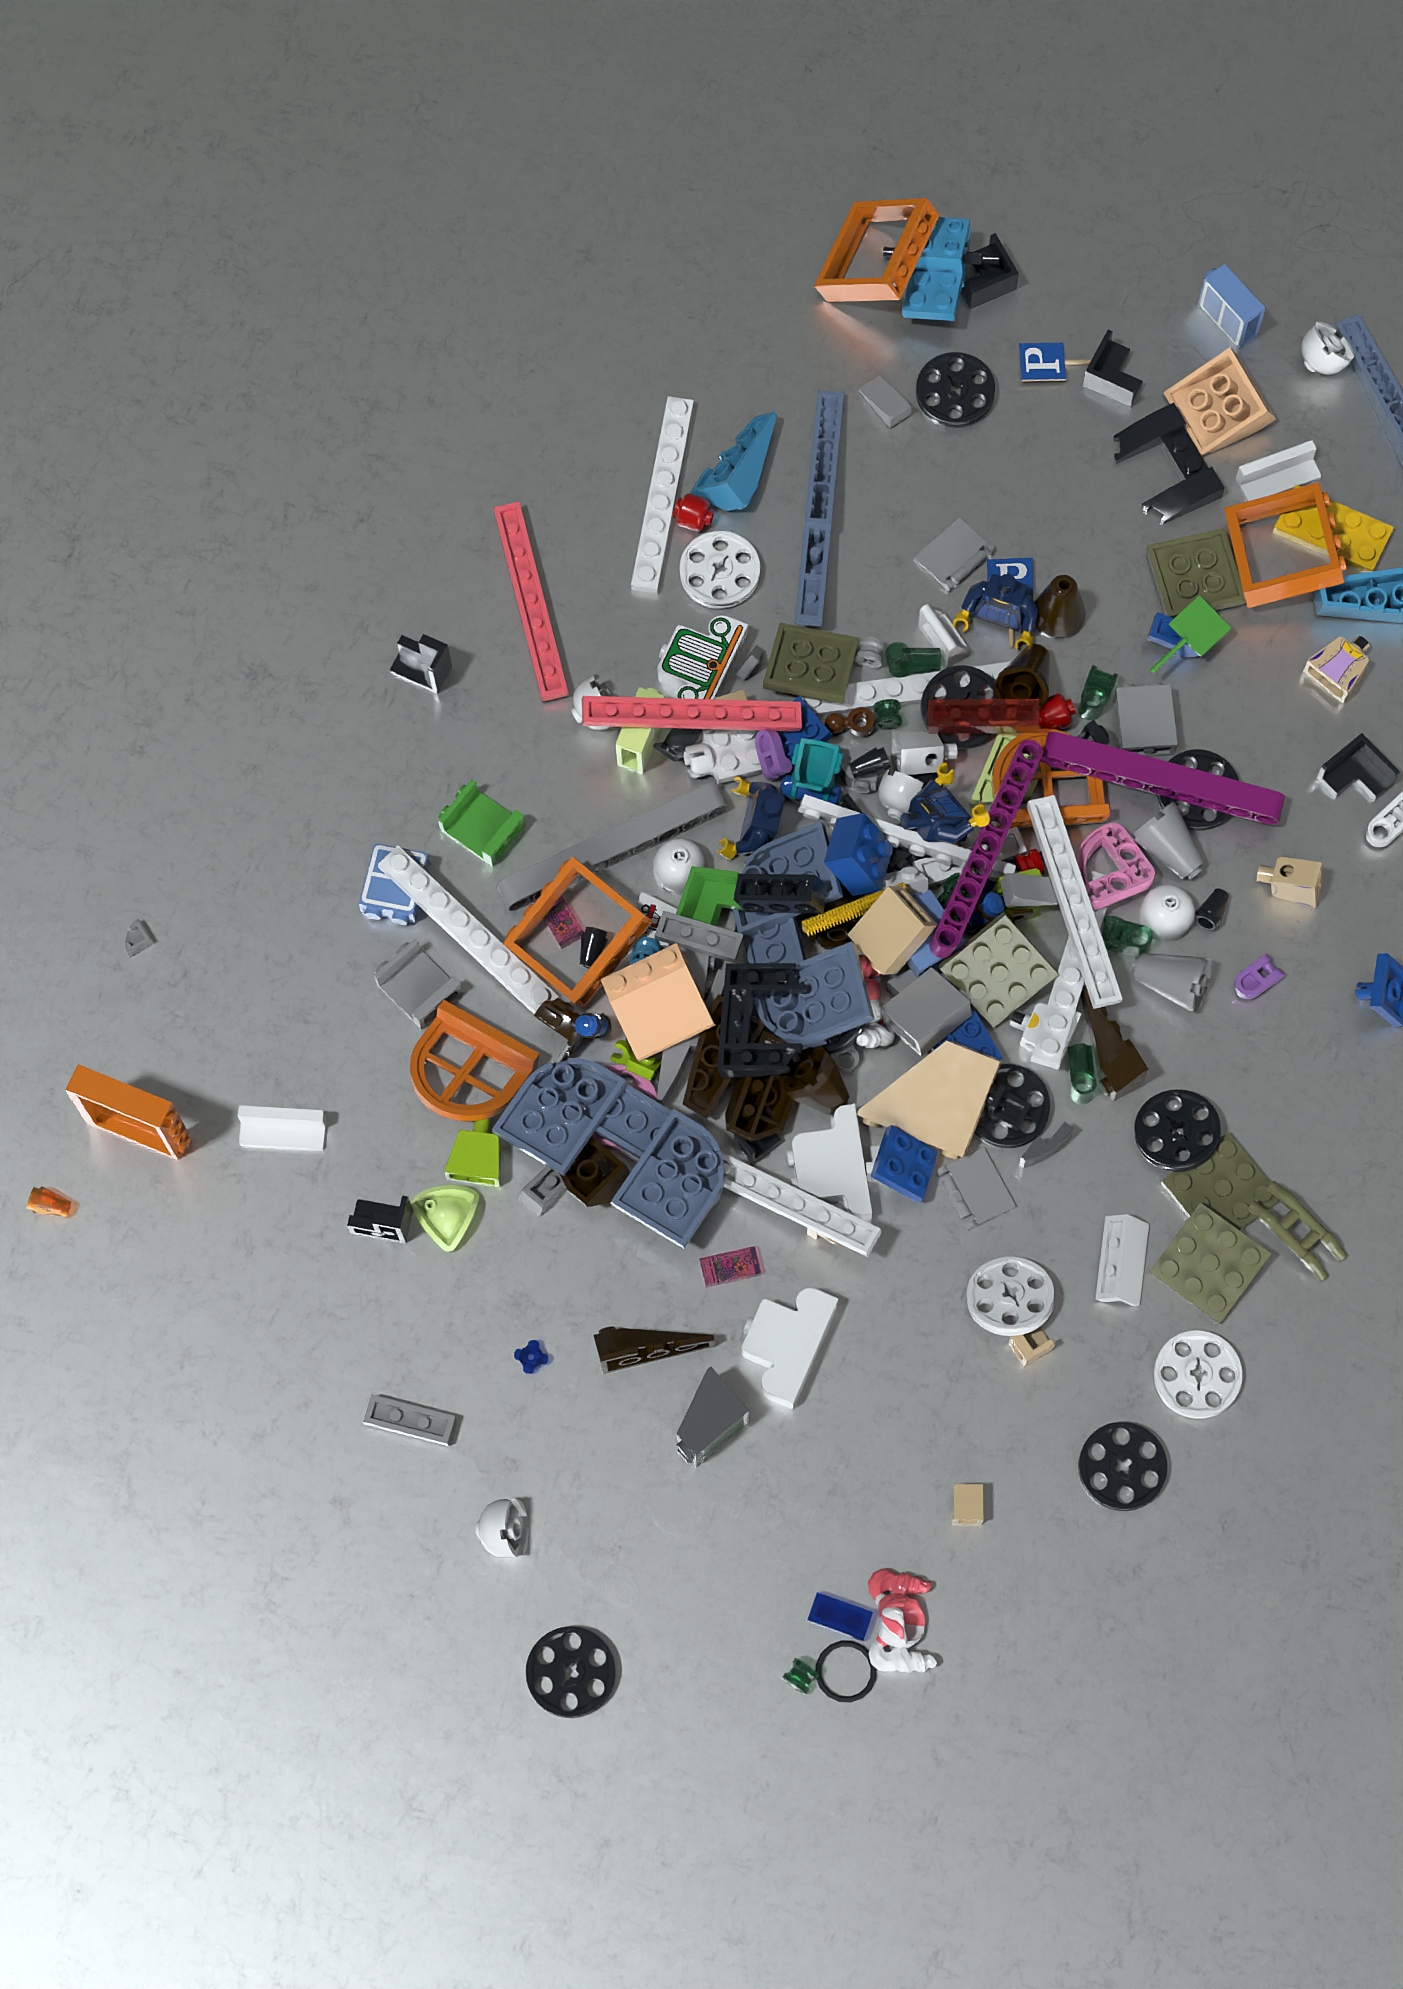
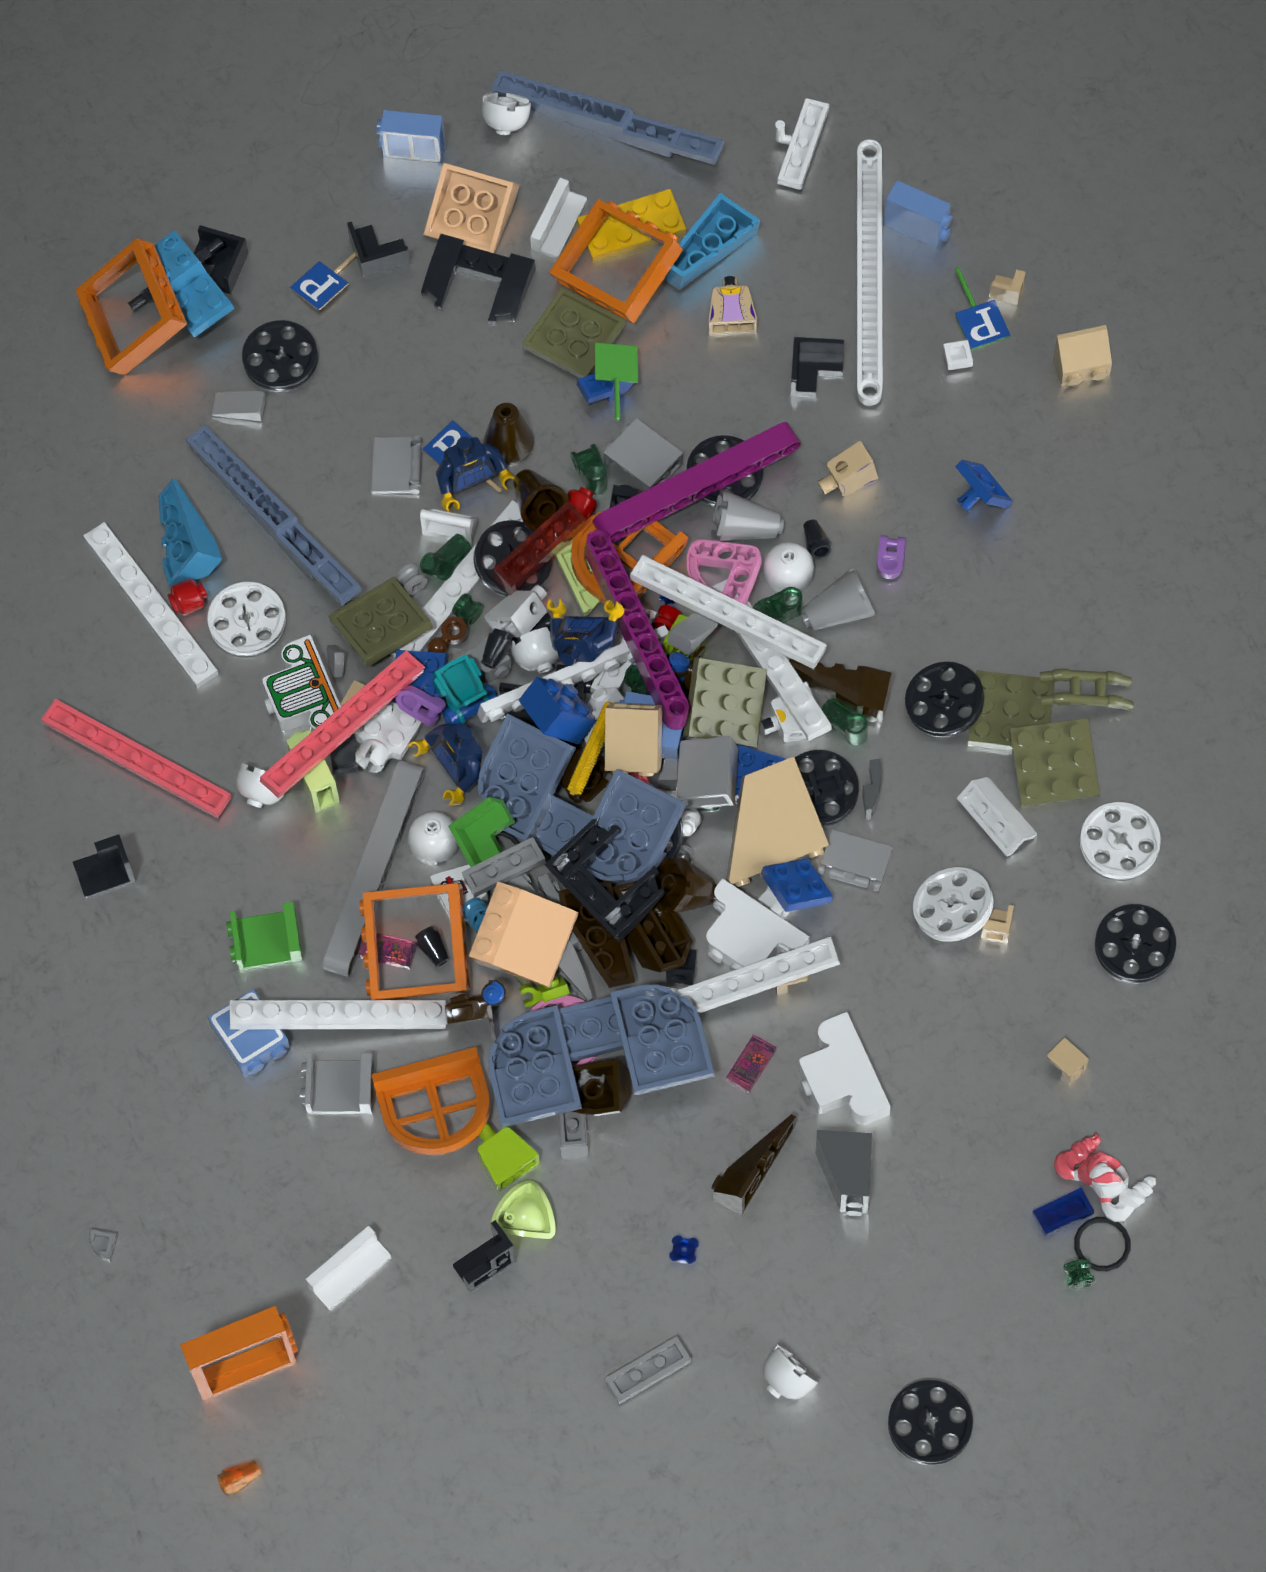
camera: 45 degrees left, 5 degrees down
black brick [733,874,828,914] -> none

